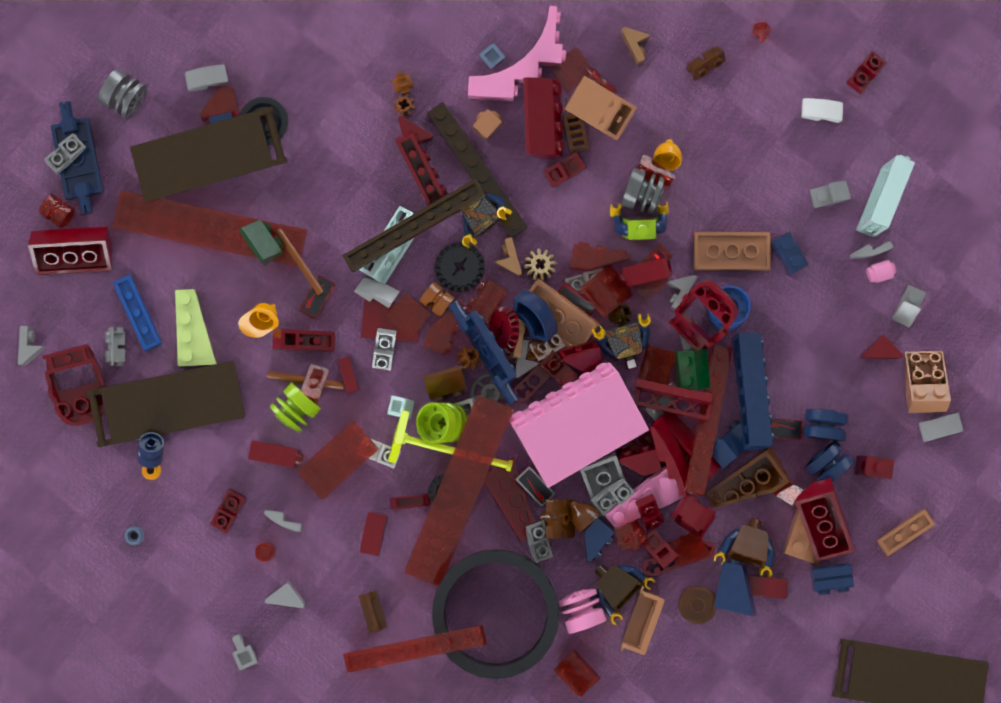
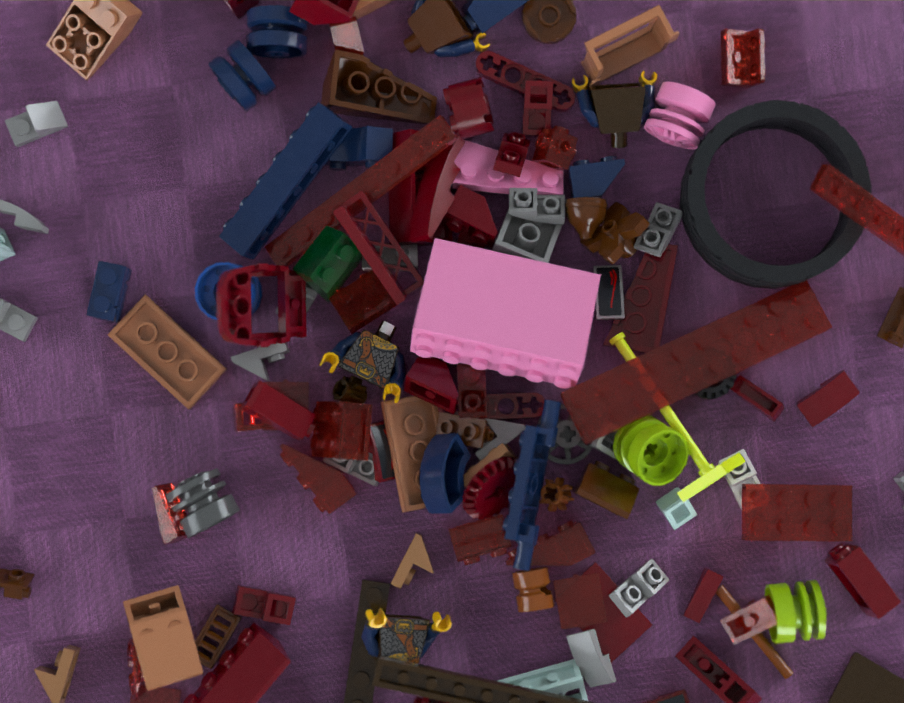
camera: 140 degrees left, 0 degrees up
black gear [435,242,485,292] -> none
tan gear [524,249,557,281] -> none
torso [610,202,669,240] -> none
light orange helmet [653,139,682,171] -> none
clear red piece [668,531,711,567] -> none
black slope [771,419,802,440] -> none
dark red slope [861,335,903,359] -> none
bright pink brick [866,260,896,283] -> none

